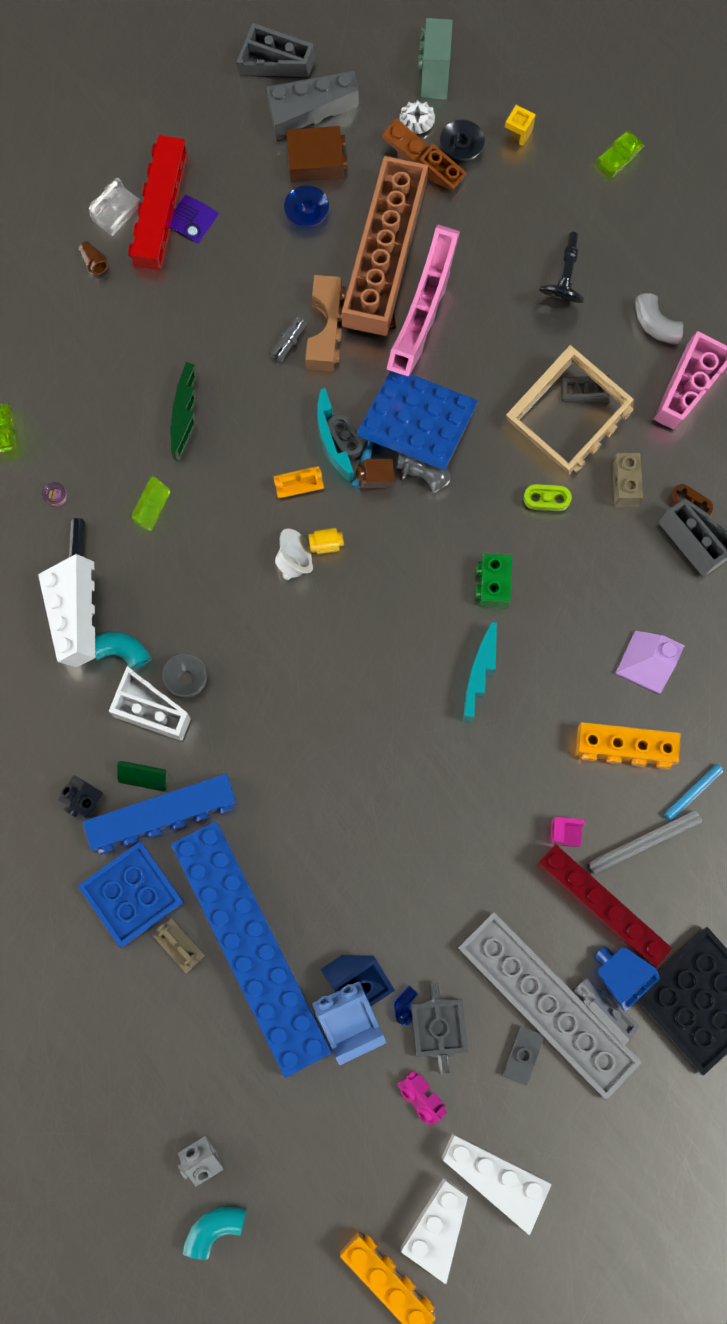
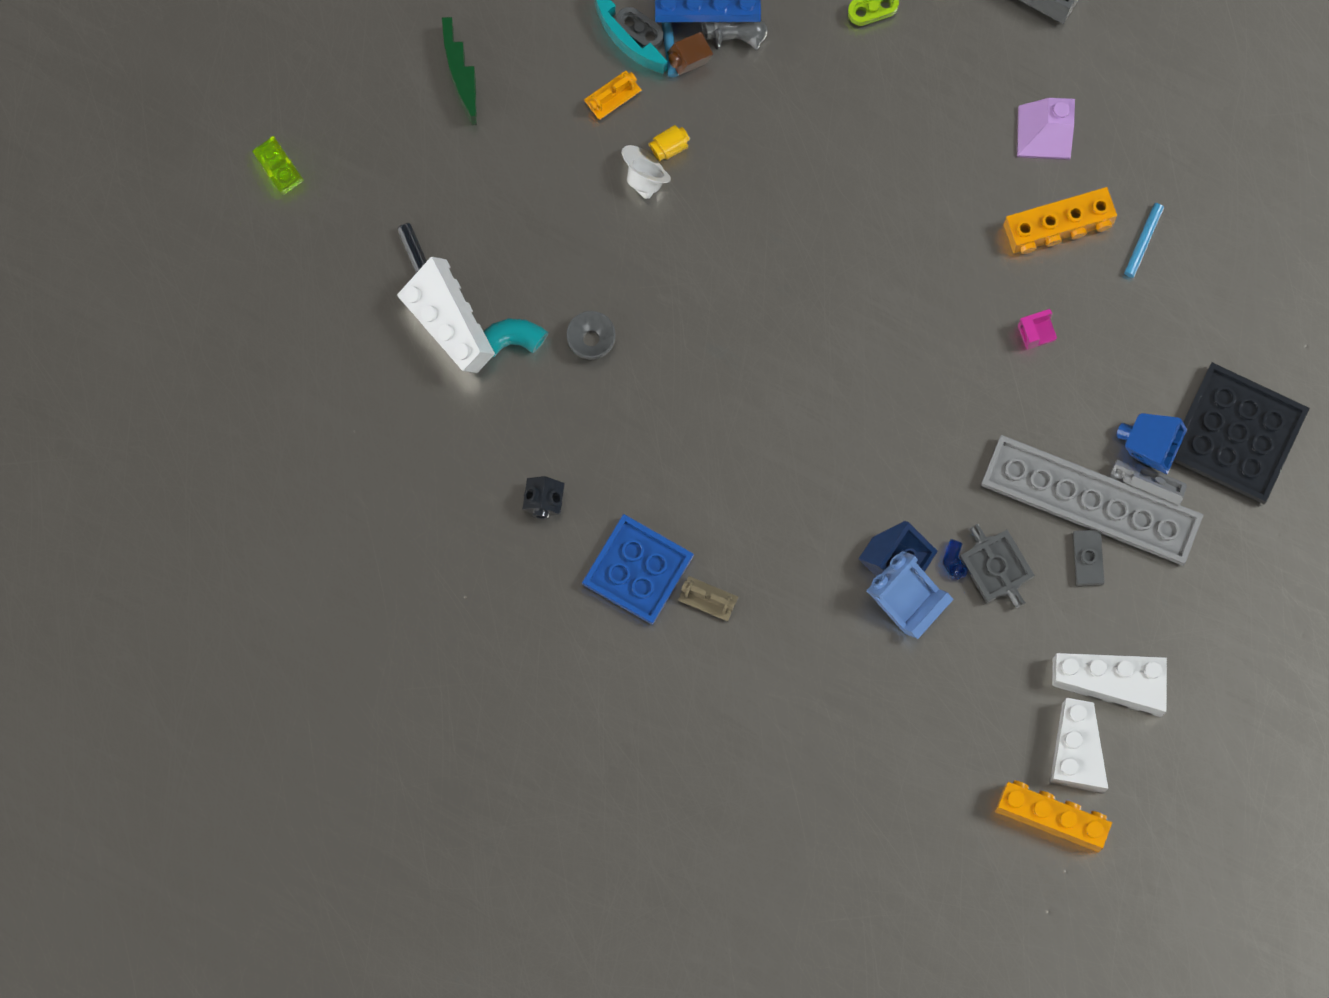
camera: 25 degrees left, 0 degrees up
tile [42,482,67,507] -> none
blue brick [82,773,238,855] -> none
white wedge [109,666,191,741] -> none
dark green slope [117,761,170,792] -> none
clear neon green slope [131,476,170,531] -> none
blue brick [171,821,332,1078] -> none
light grey brick [178,1136,223,1186] -> none
teal cylinder [182,1207,246,1260] -> none
dark pink hinge [397,1070,447,1126] -> none
teal slope [463,622,497,722] -> none
green brick [475,553,512,608] -> none
dark red brick [536,844,673,968] -> none
light grey axle [587,811,702,874] -> none

